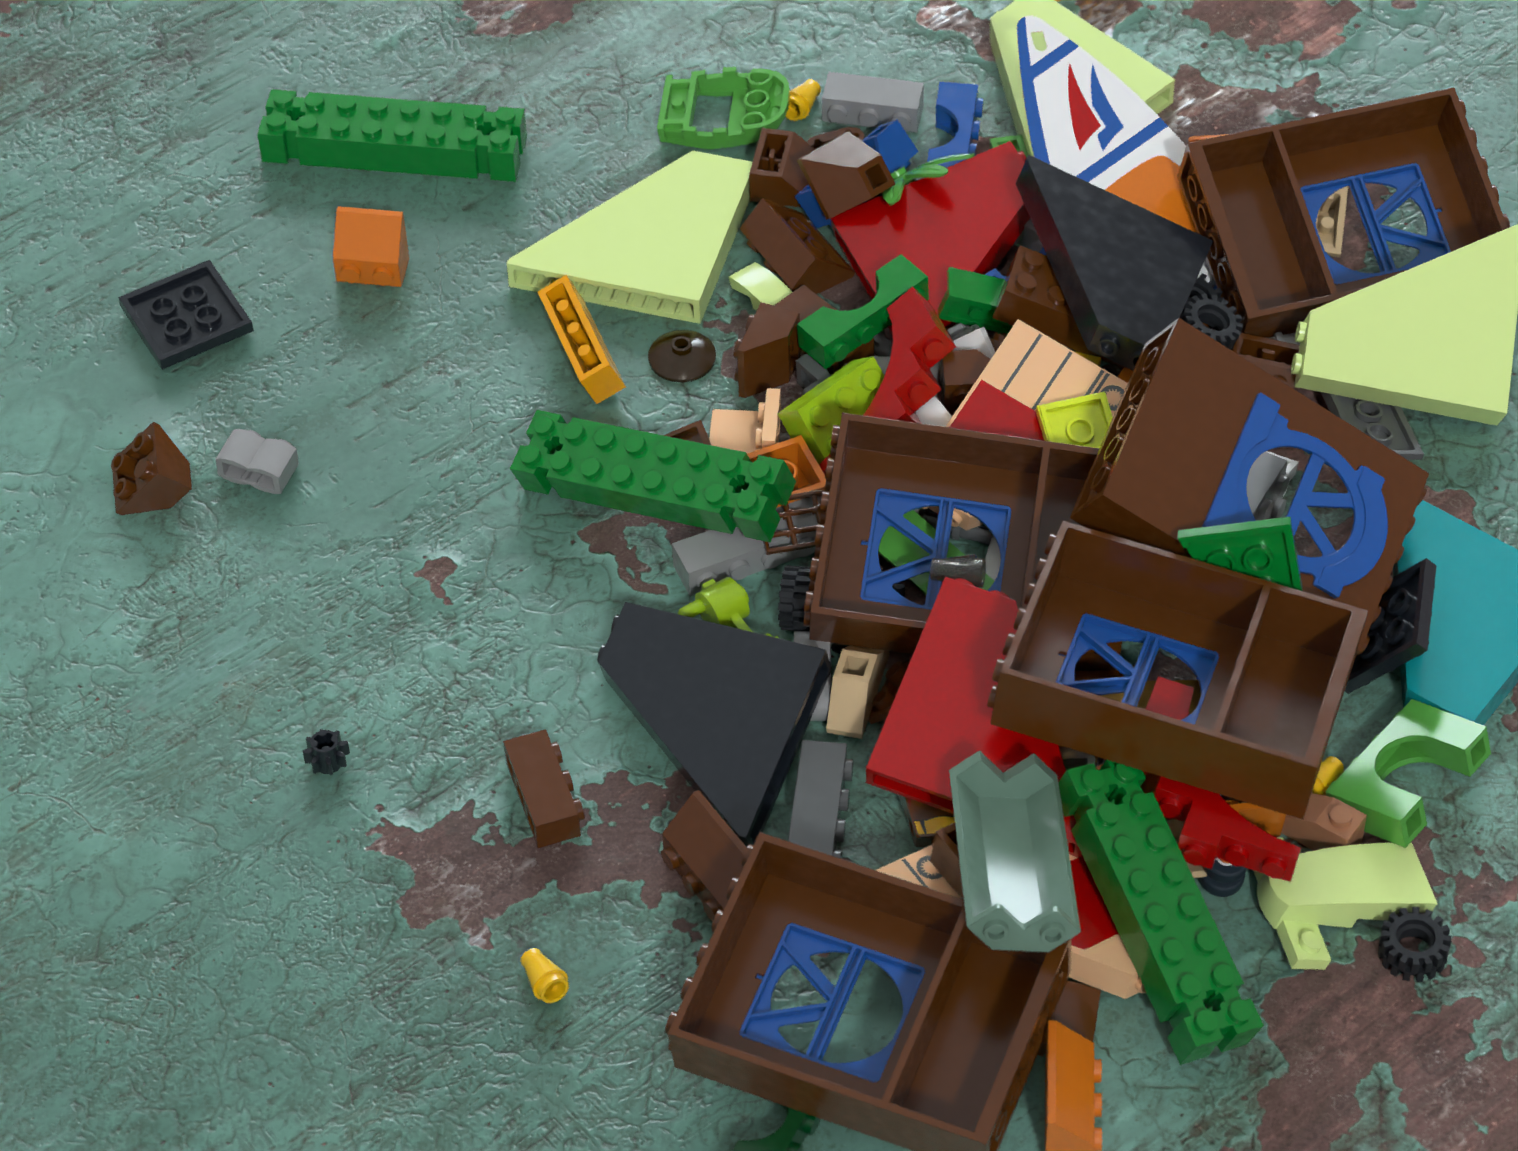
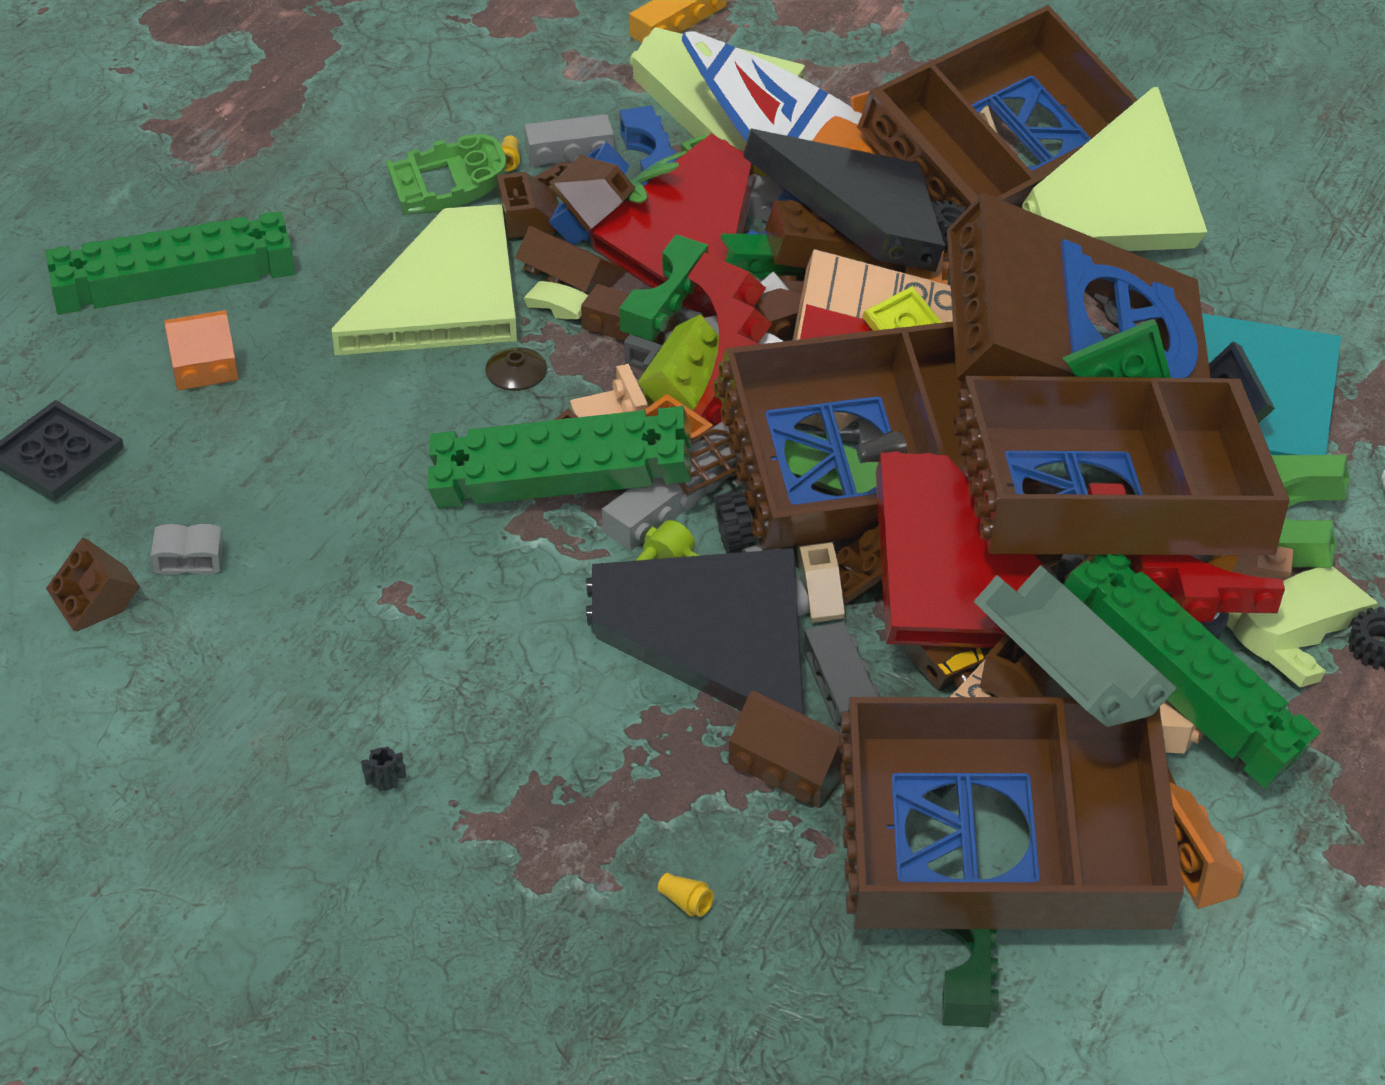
camera: 25 degrees left, 5 degrees down
reddish brown brick [503,729,585,848] -> none
light orange brick [538,275,626,404] -> none
reddish brown slope [733,302,801,398] -> none

